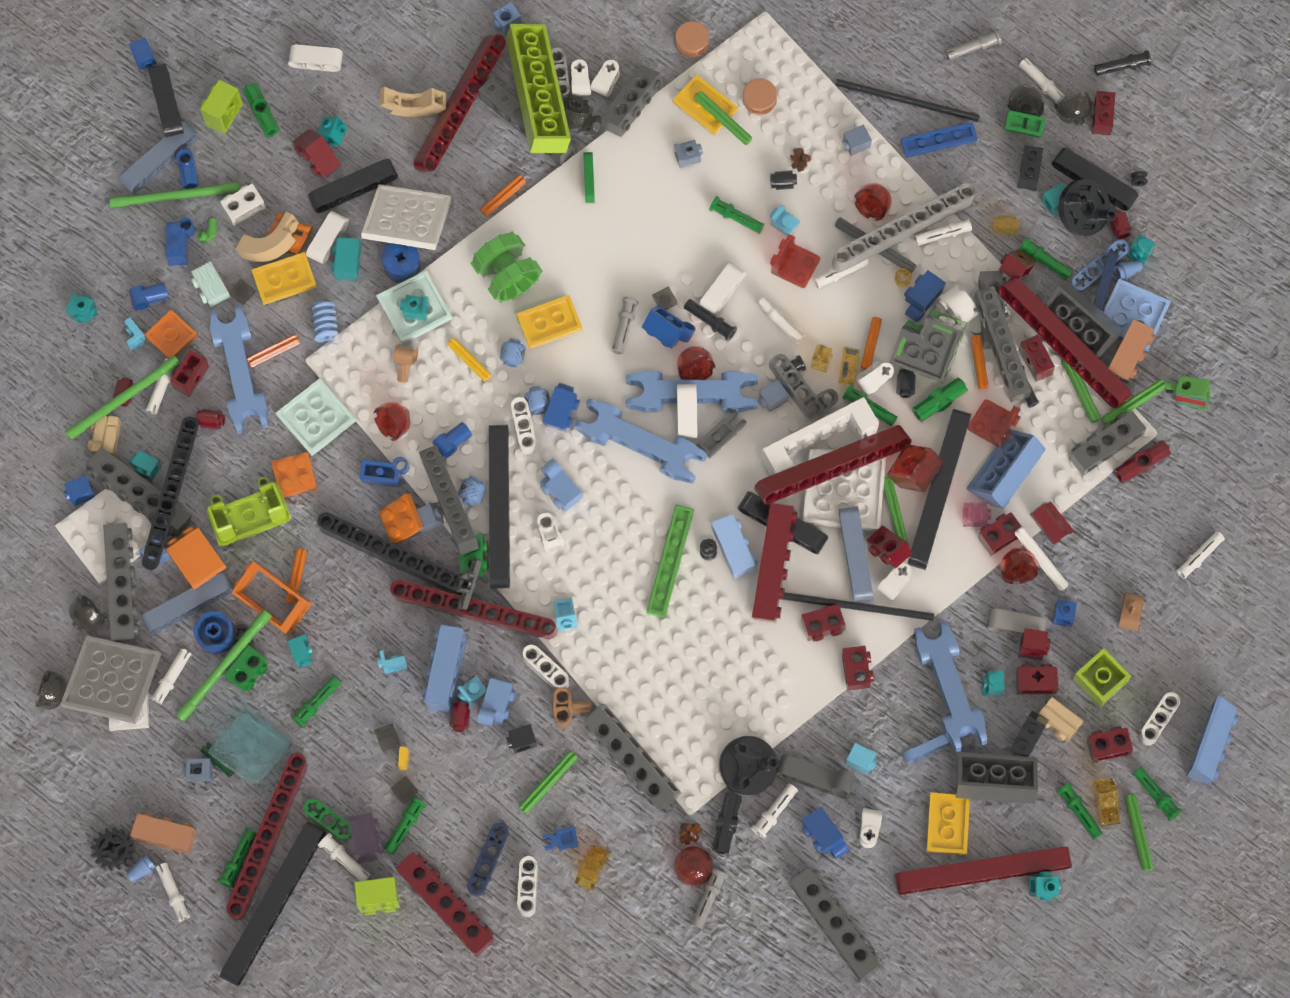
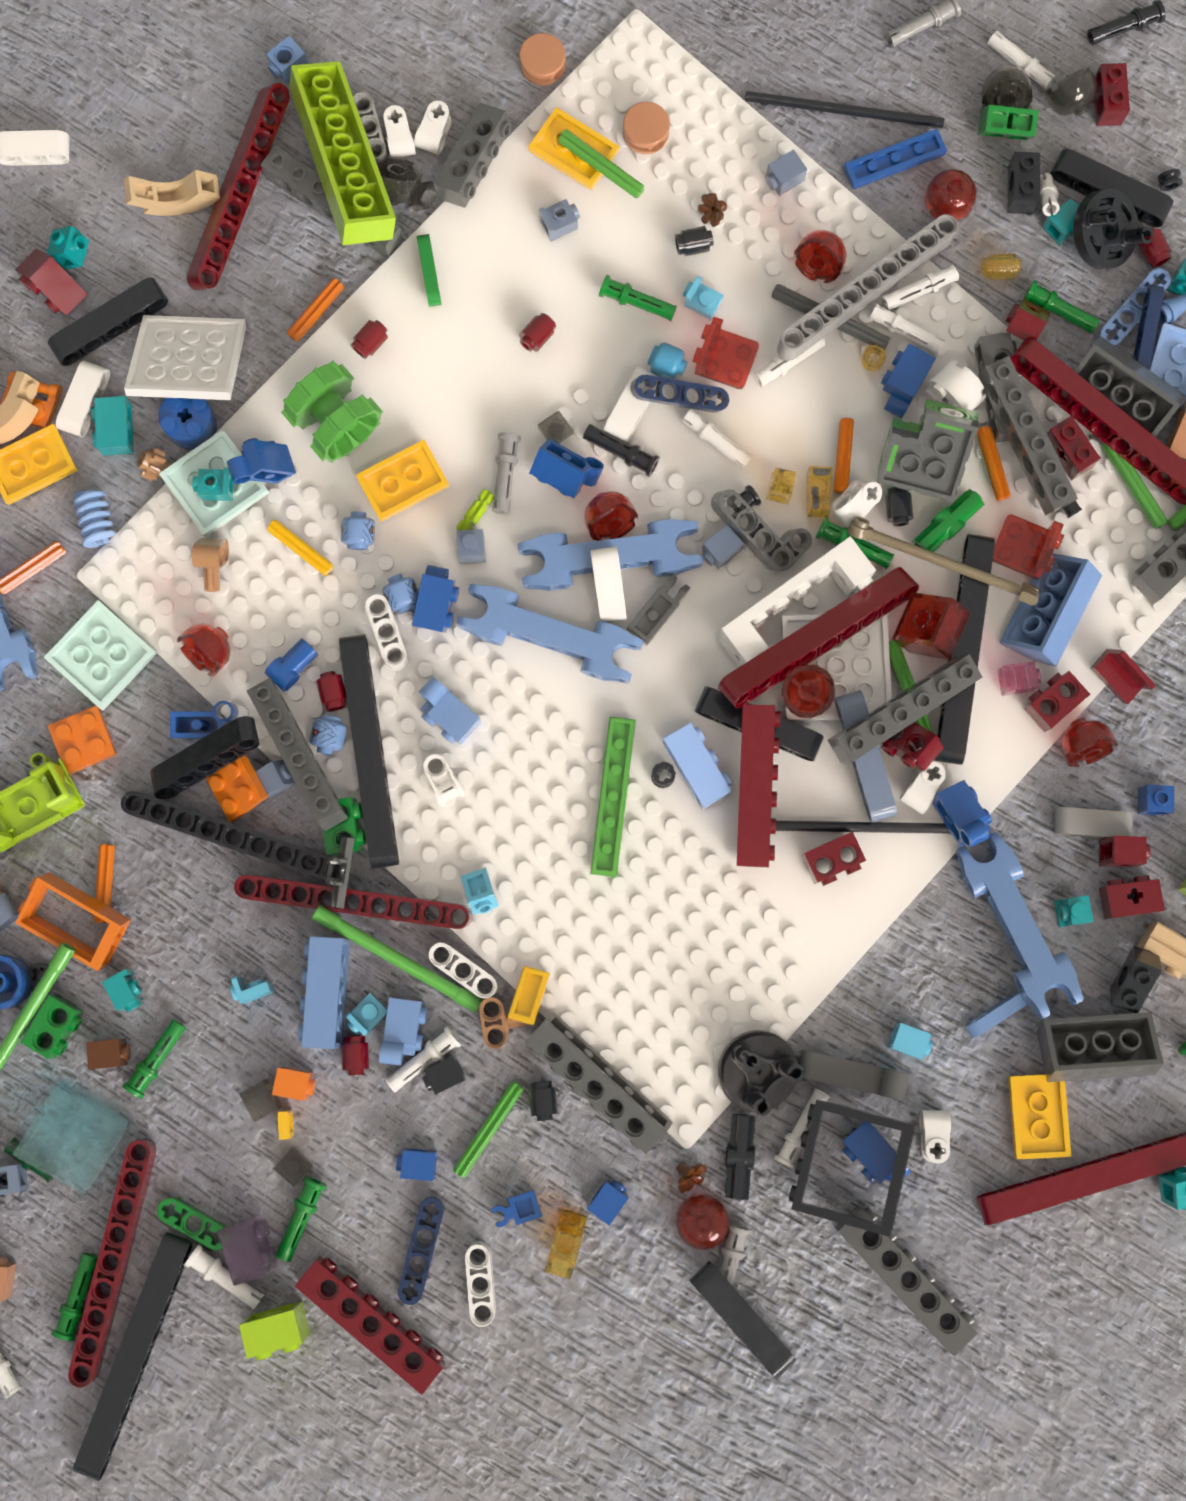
camera: 10 degrees left, 10 degrees up
dark red brick [841,645,874,691] -> none
white axle [1015,527,1068,590] -> none
none -> reddish brown brick [86,1038,131,1070]
none -> medium nougat gear [136,448,169,481]
none -> black beam [150,716,259,799]
none -> blue hinge [227,438,296,484]
none -> orange brick [272,1067,316,1101]
none -> bright green piece [311,905,483,1013]
none -> dark red brick [316,671,347,712]
none -> dark red brick [350,320,388,359]
none -> white pin [385,1026,462,1093]
none -> blue brick [396,1148,438,1181]
none -> lime axle [456,489,494,531]
none -> sand blue brick [456,529,486,564]
none -> yellow tile [508,965,550,1026]
none -> dark red brick [519,313,556,352]
none -> black brick [528,1081,558,1121]
none -> blue brick [587,1179,629,1226]
none -> dark blue beam [630,375,730,413]
none -> dark azure head [647,342,688,379]
none -> black beam [689,1261,796,1380]
none -> clear red cylinder [781,664,835,719]
none -> black window [788,1099,916,1237]
none -> dark grey brick [828,654,983,763]
none -> dark tan hinge [847,517,1039,605]
none -> white pin [869,304,945,354]
none -> clear red cylinder [924,169,977,220]
none -> blue hinge [932,780,992,848]
none -> white pin [1040,173,1060,216]

